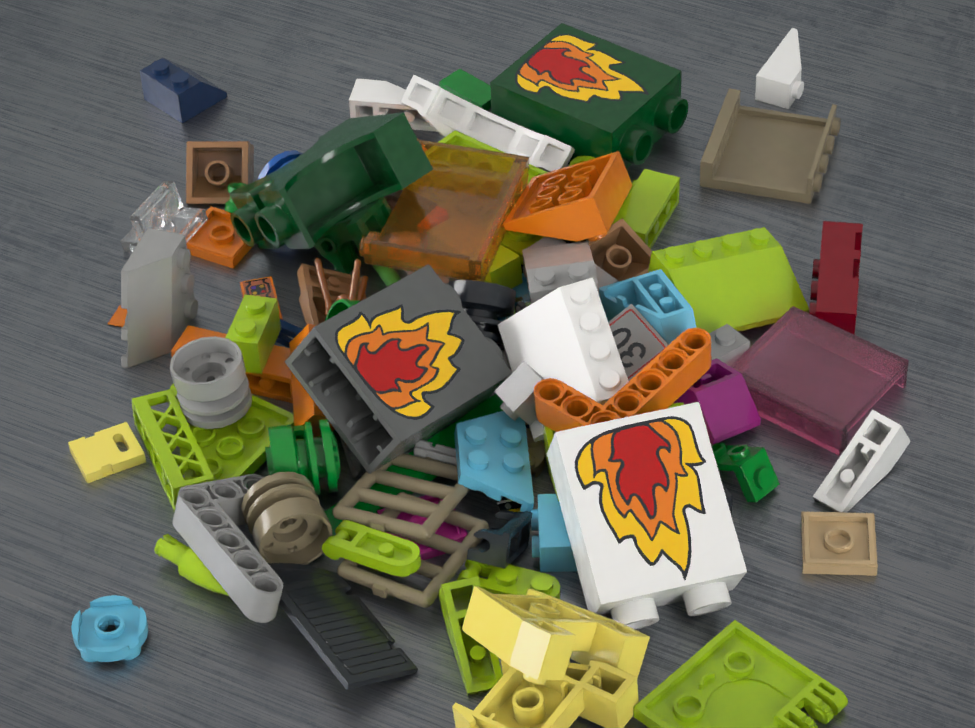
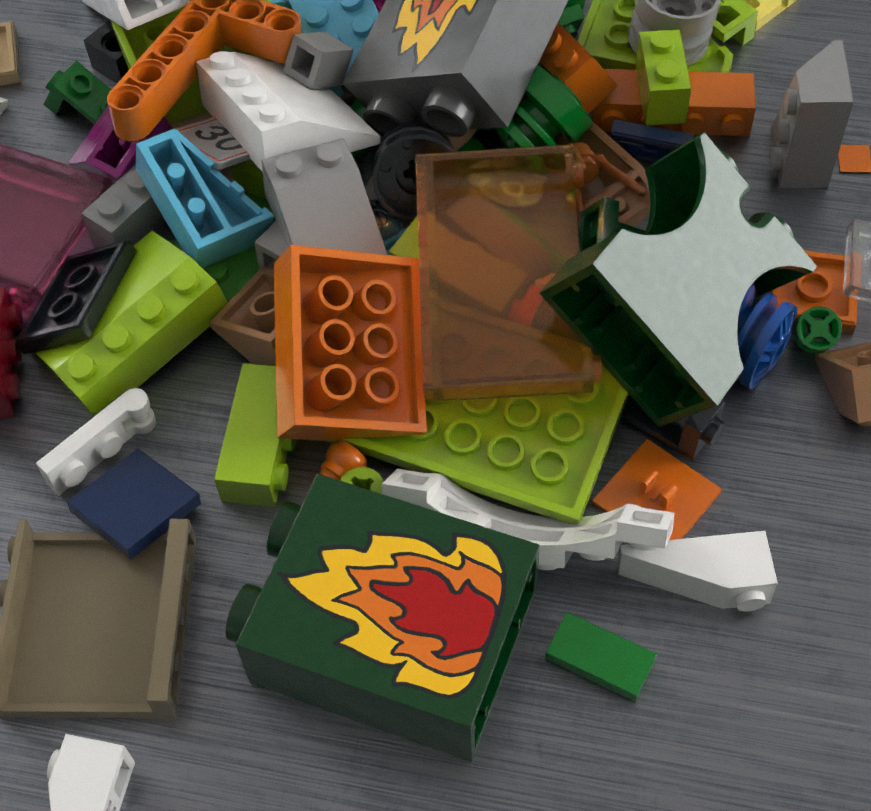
camera: 165 degrees right, 15 degrees up
none -> black tile [15,240,137,355]
none -> white plate [36,388,157,496]
none -> dark blue tile [67,448,201,560]

